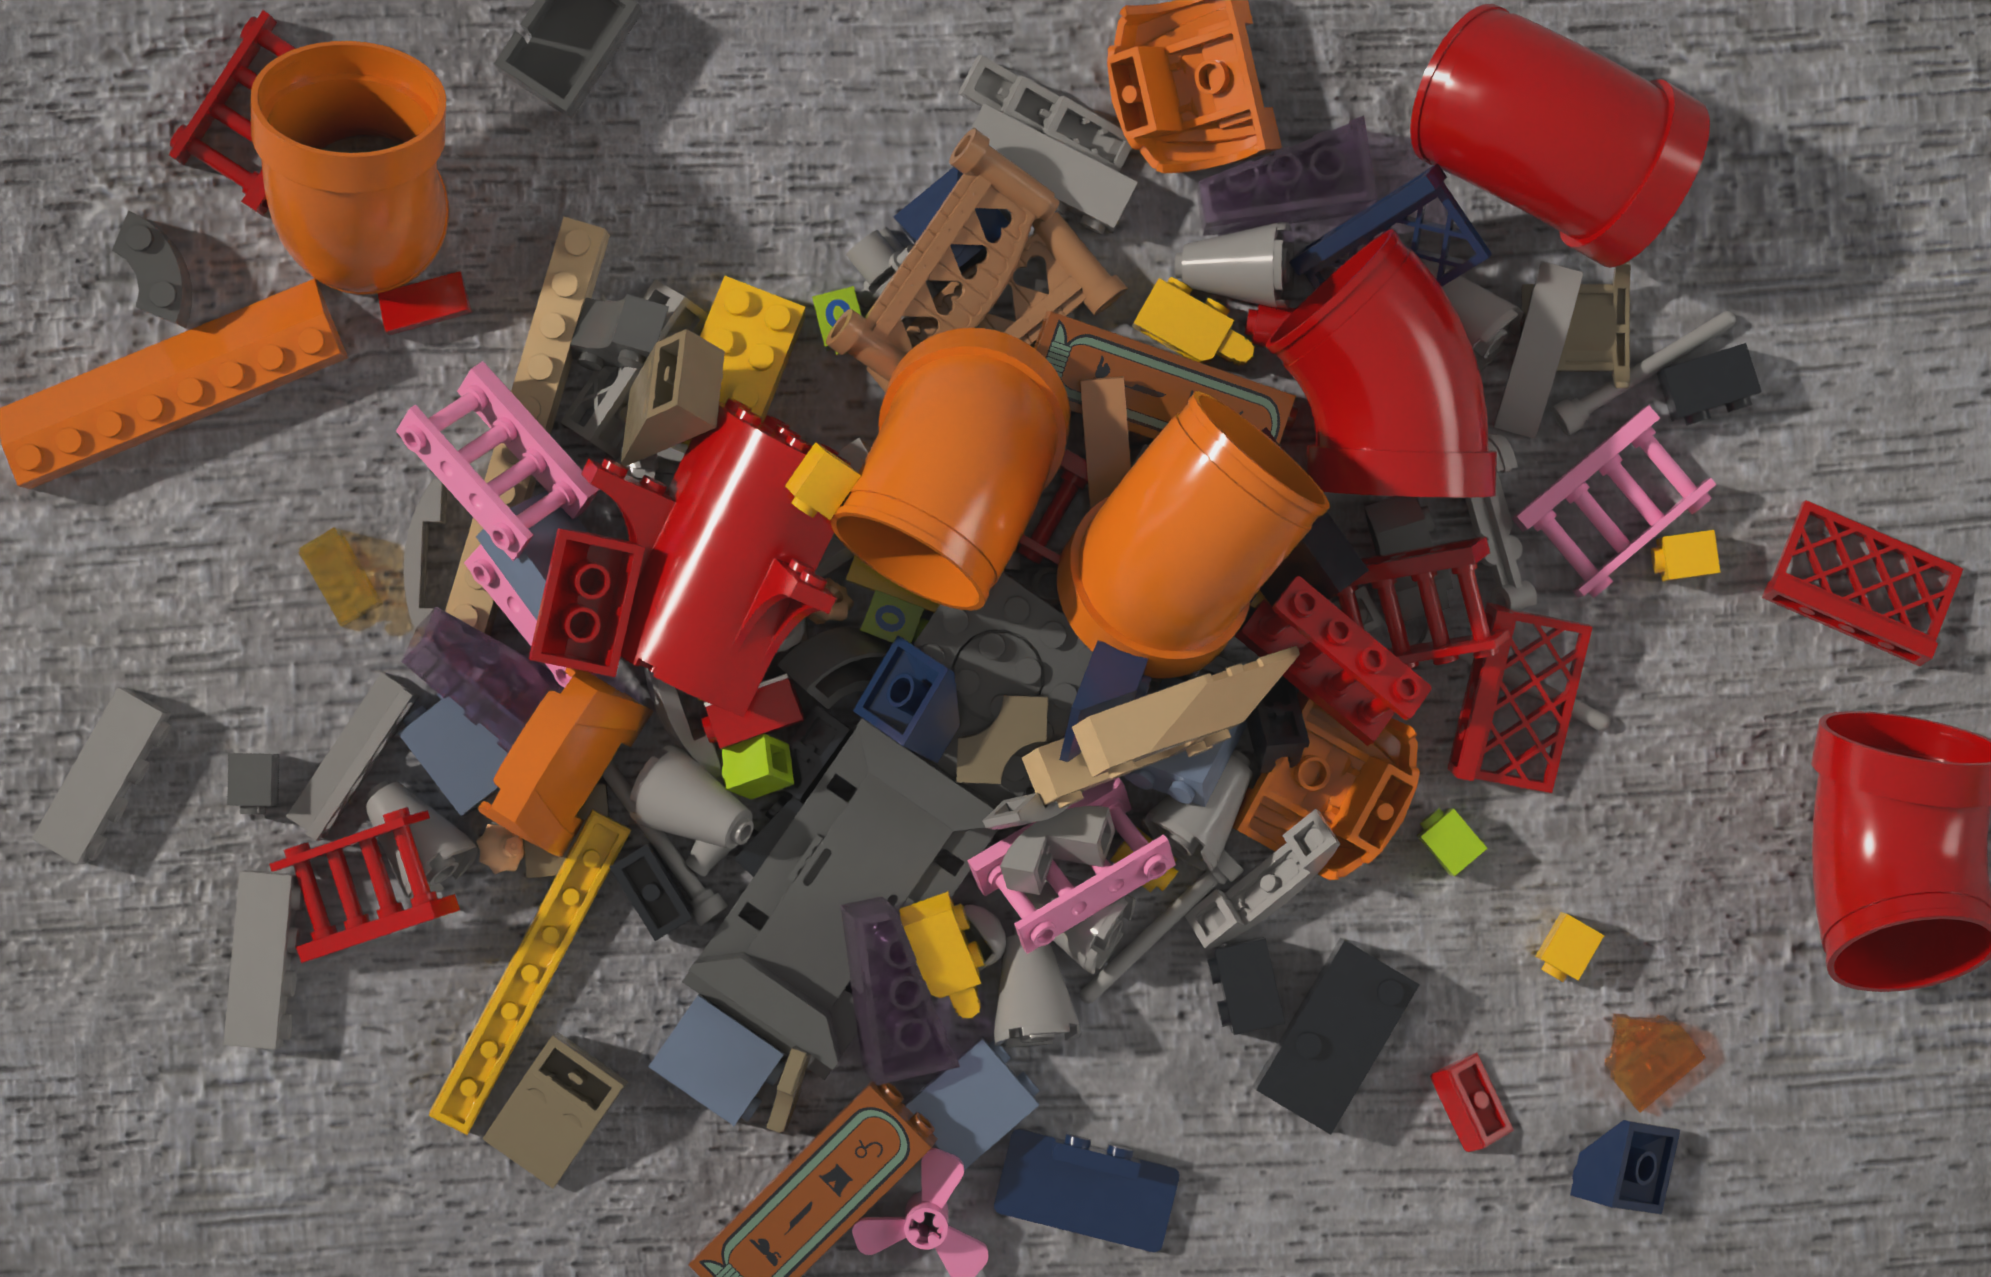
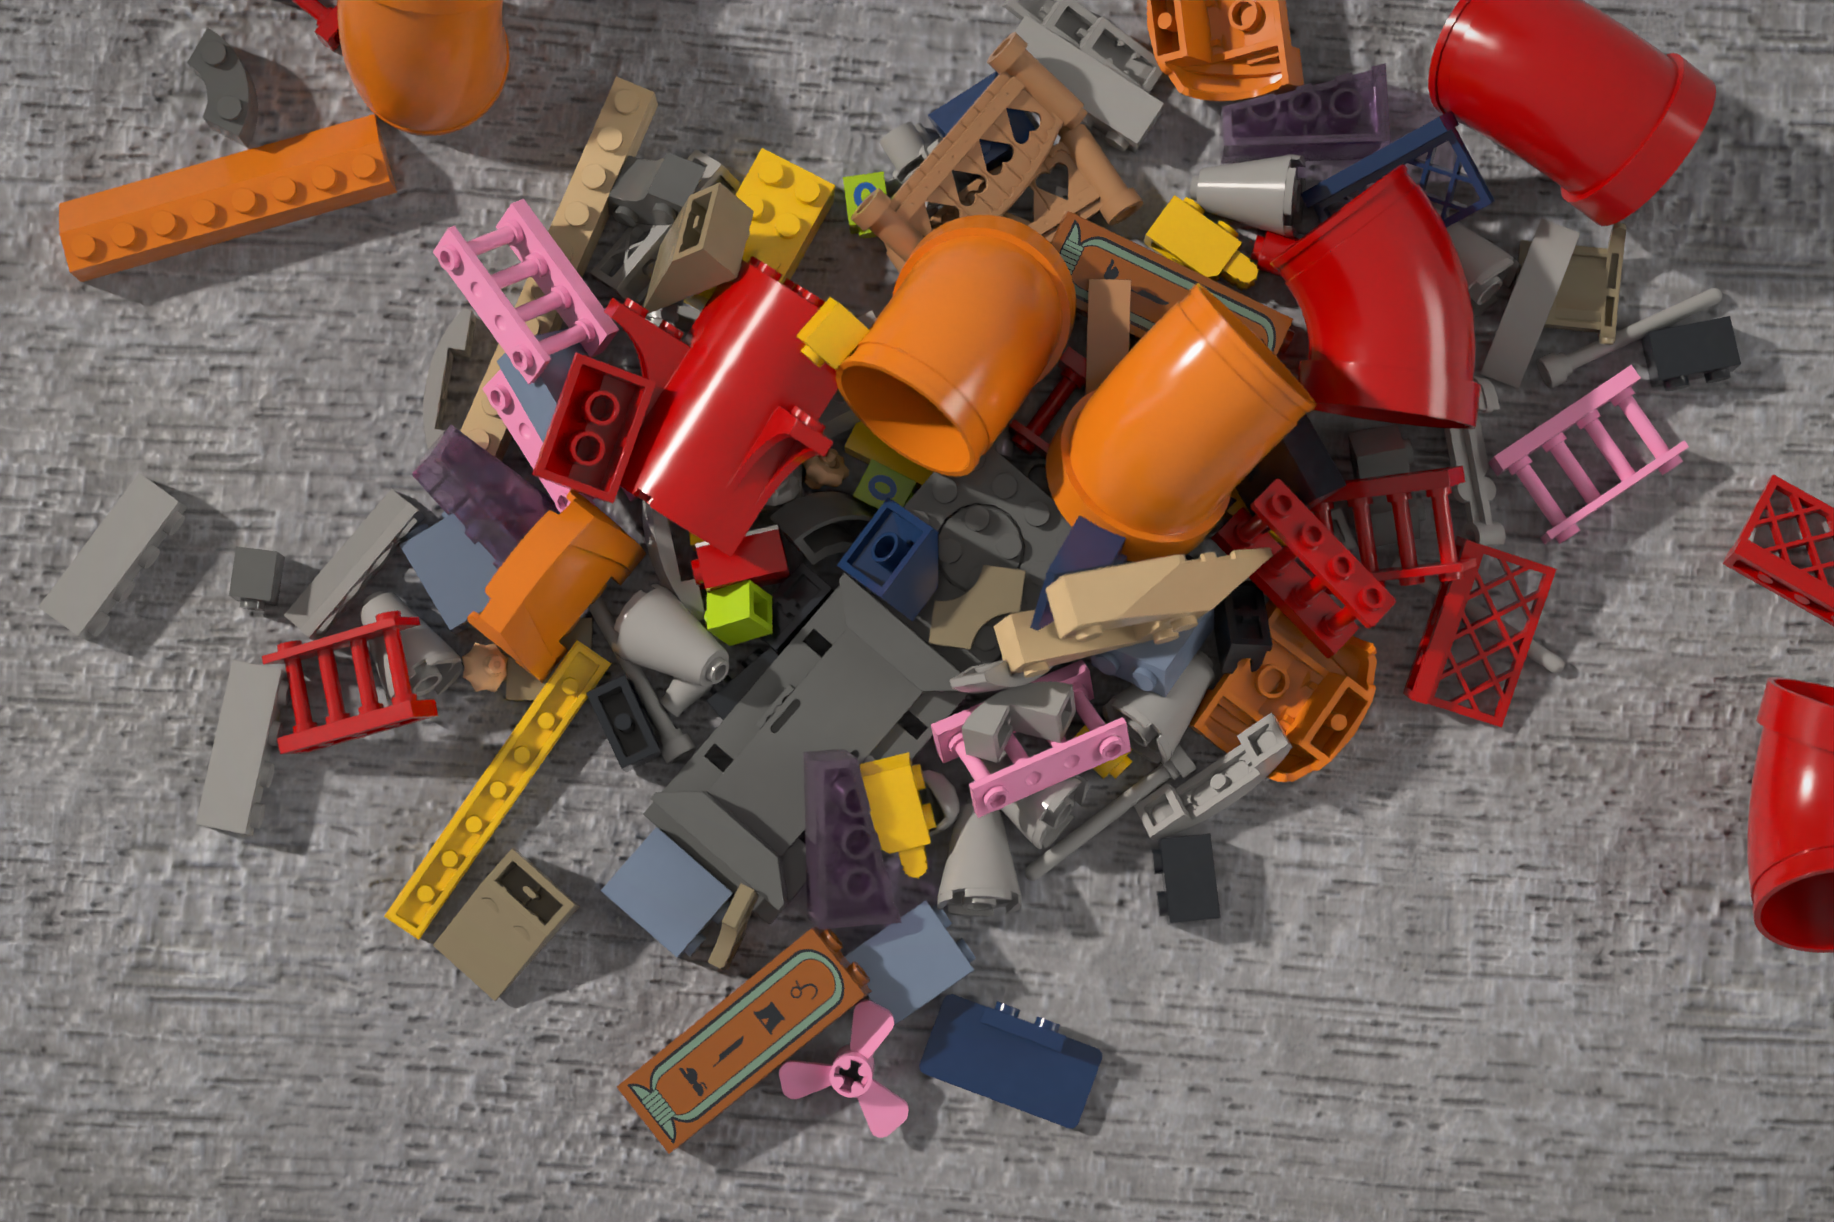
camera: 15 degrees right, 5 degrees down
clear yellow hinge [298,527,383,627] -> none
red slope [378,271,472,335] -> none
black brick [1253,938,1420,1135] -> none
lime brick [1417,808,1488,877] -> none
red slope [1430,1052,1514,1152] -> none
yellow brick [1535,912,1605,983] -> none
dark blue slope [1570,1120,1680,1214] -> none
clear orange slope [1605,1013,1706,1113] -> none
yellow brick [1651,530,1721,581] -> none

